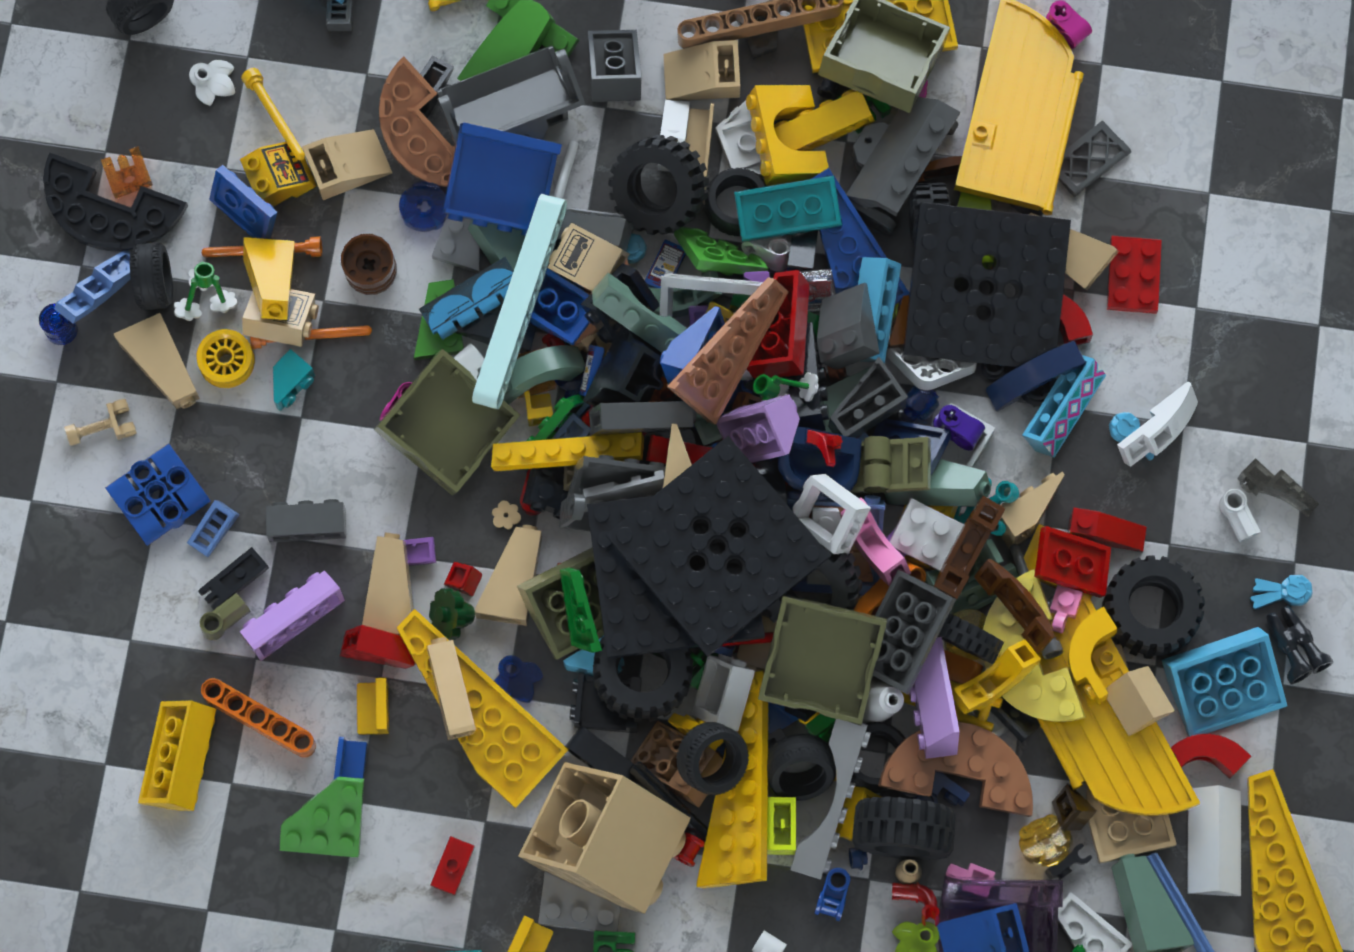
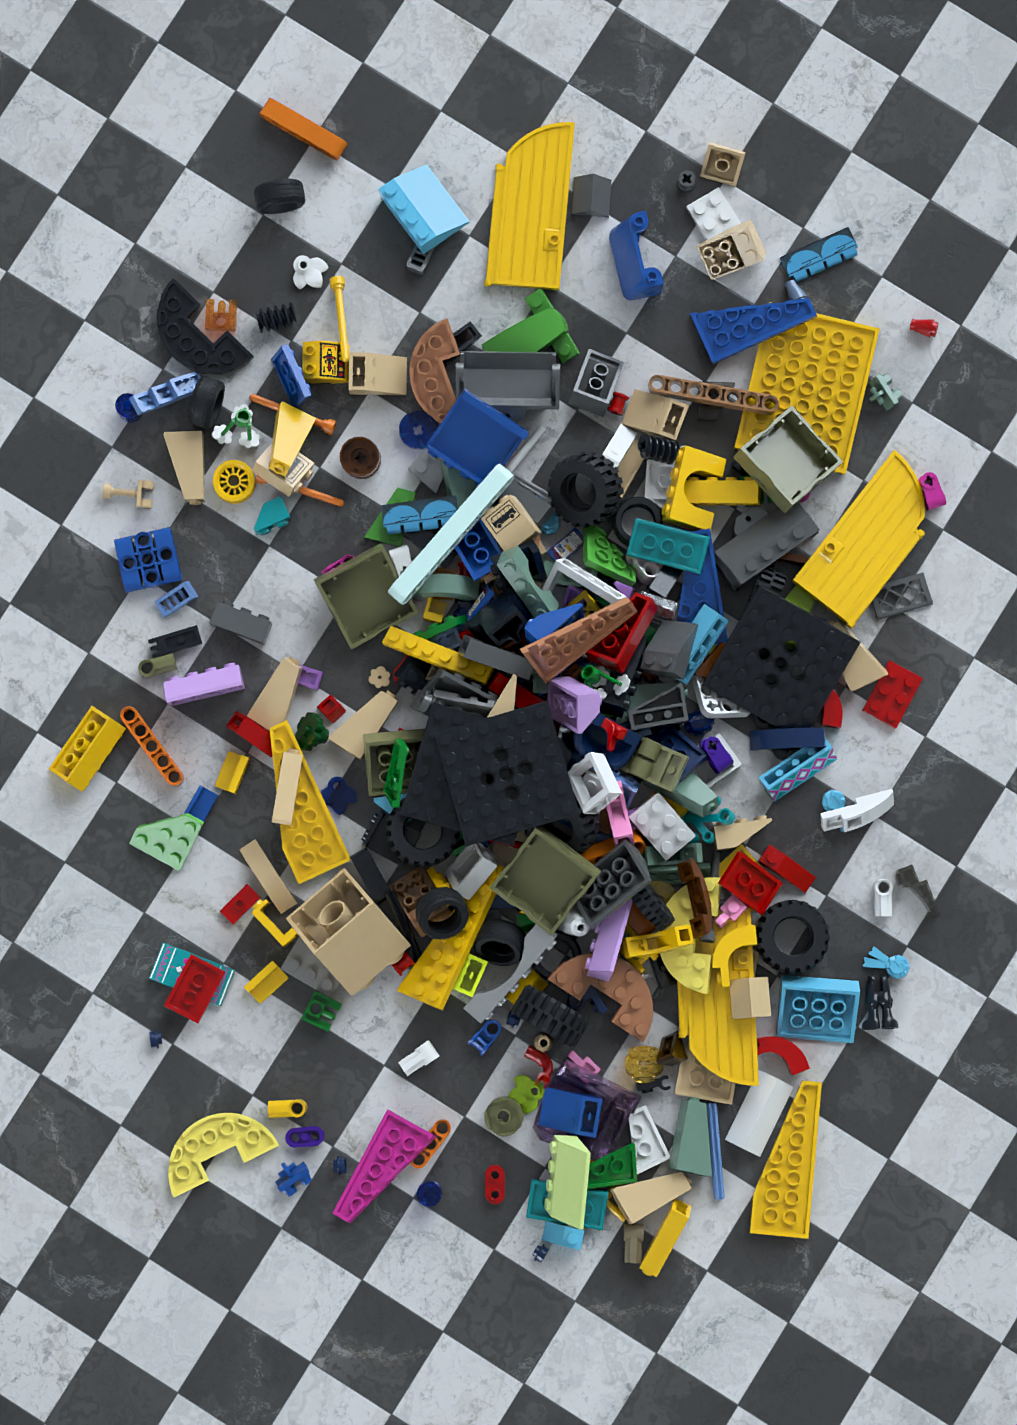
camera: 20 degrees right, 10 degrees up
reddish brown slope [934,496,1006,600] -> none
none -> tan slope [239,839,297,914]
none -> yellow panel [251,899,298,947]
none -> black piece [256,302,297,333]
none -> red bush [607,392,629,416]
none -> black piece [637,434,680,465]

